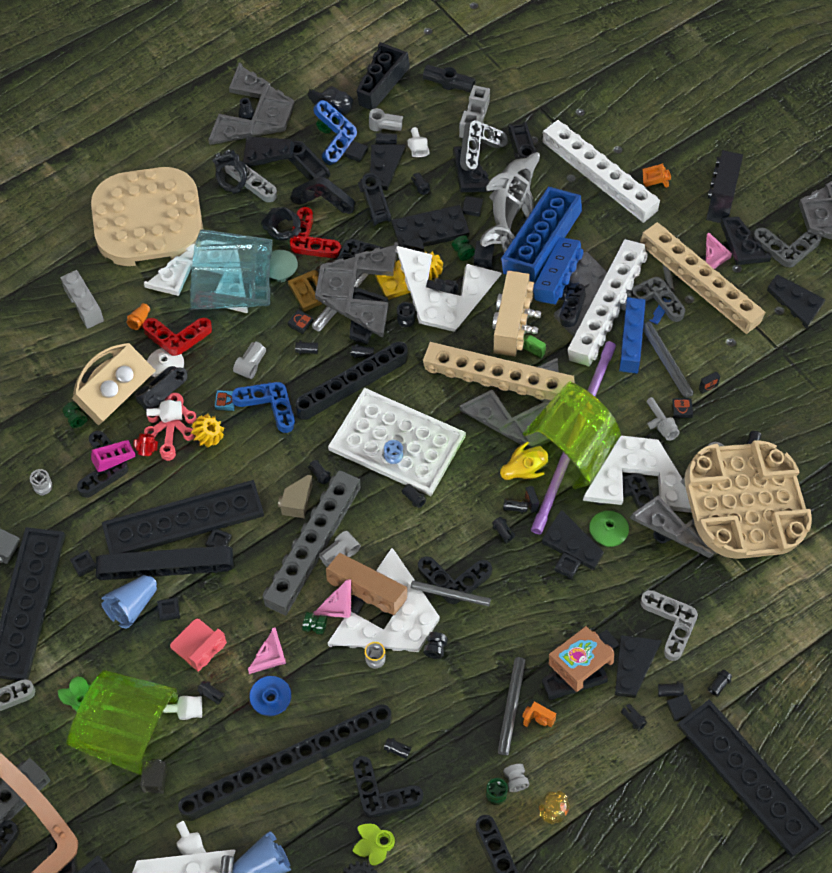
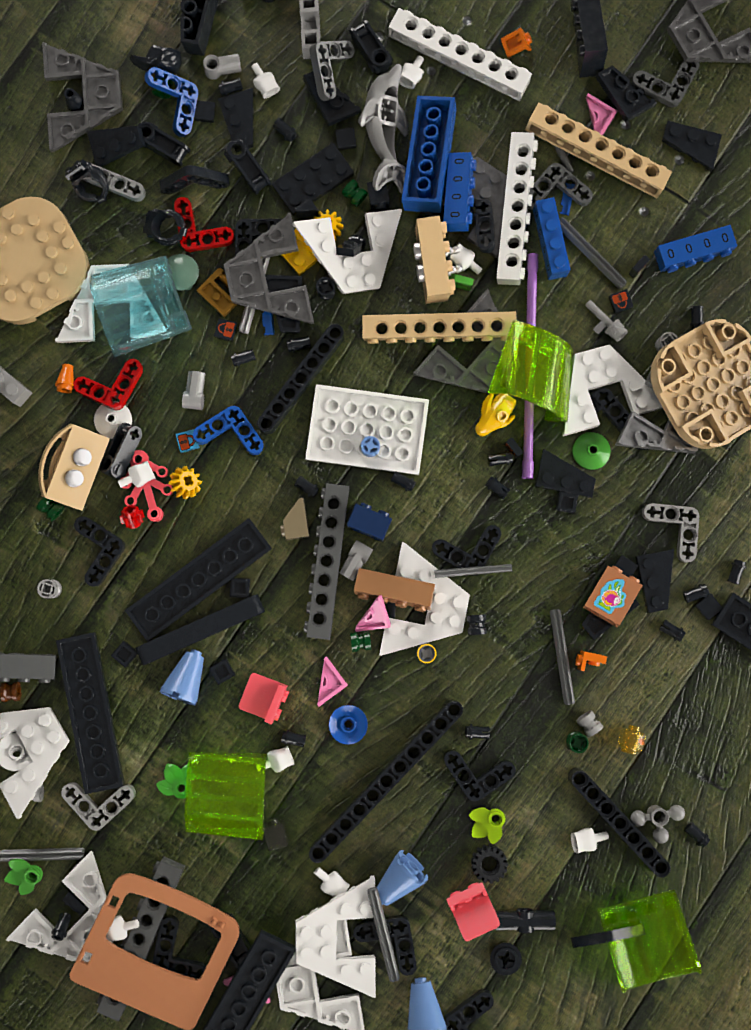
camera: 20 degrees left, 25 degrees up
dark pink slope [91,440,136,472] -> none
none -> blue piece [262,311,274,336]
none -> dark blue brick [347,502,392,542]
none -> white piece [399,55,424,89]
none -> white piece [447,243,482,274]
none -> blue brick [654,225,737,273]

